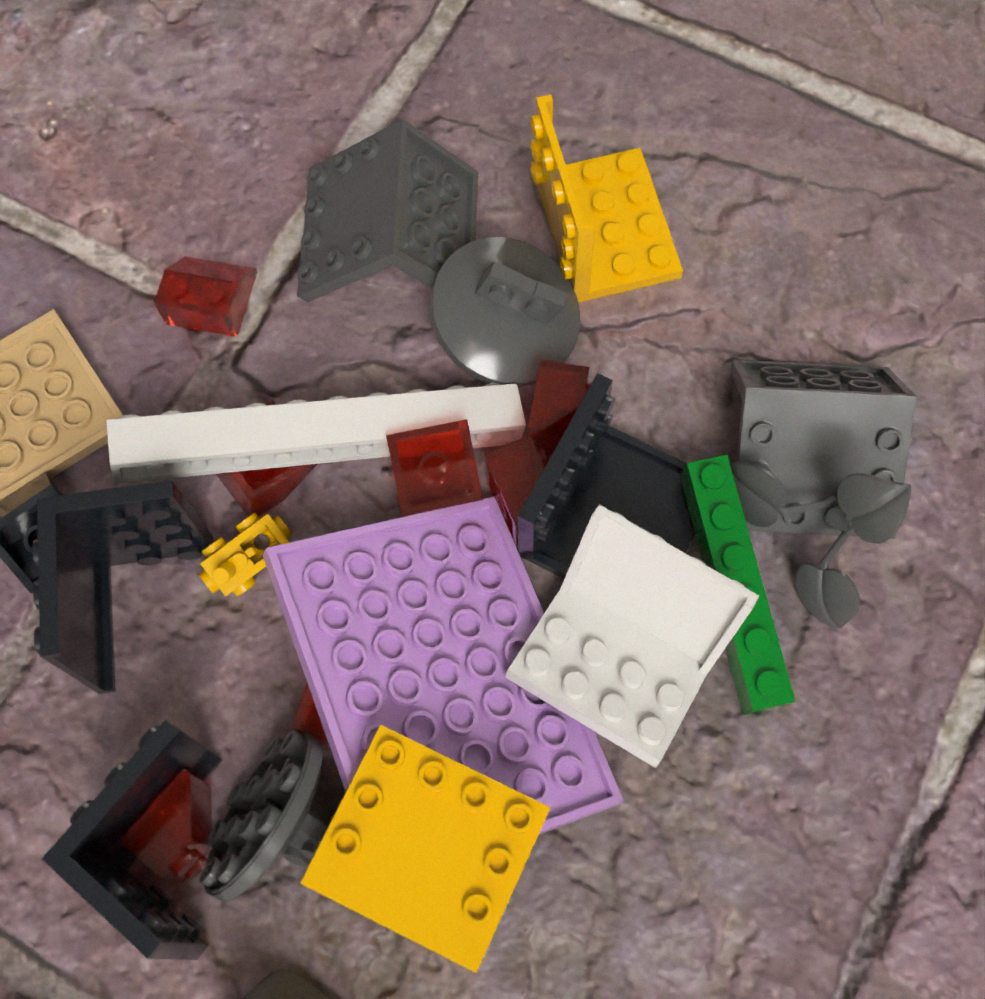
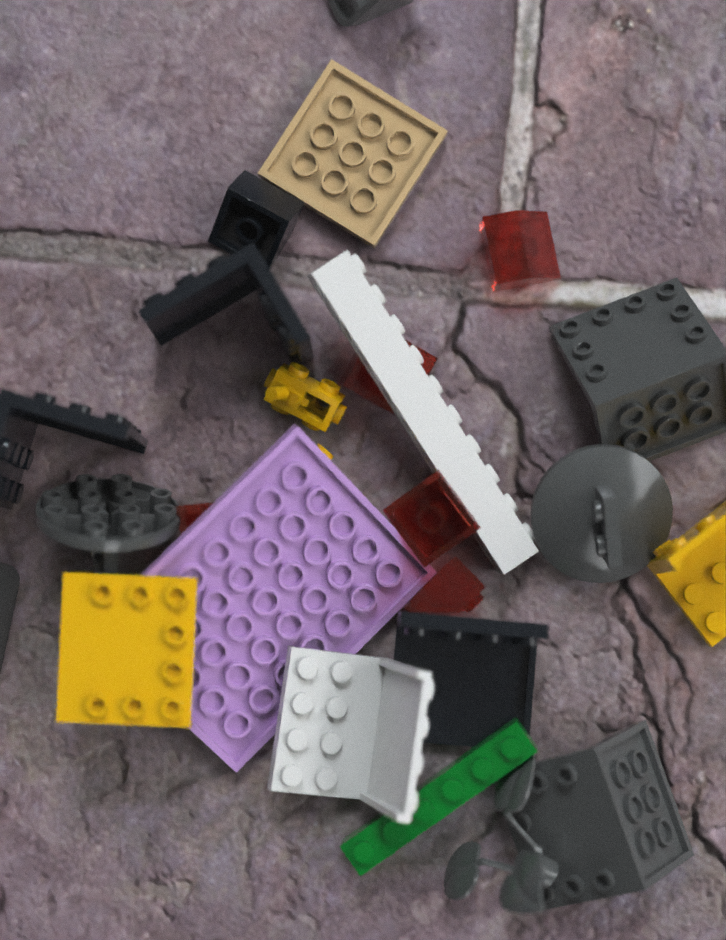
camera: 60 degrees right, 15 degrees up
clear red slope [120,769,212,883] -> none
clear red slope [527,359,592,465] -> none

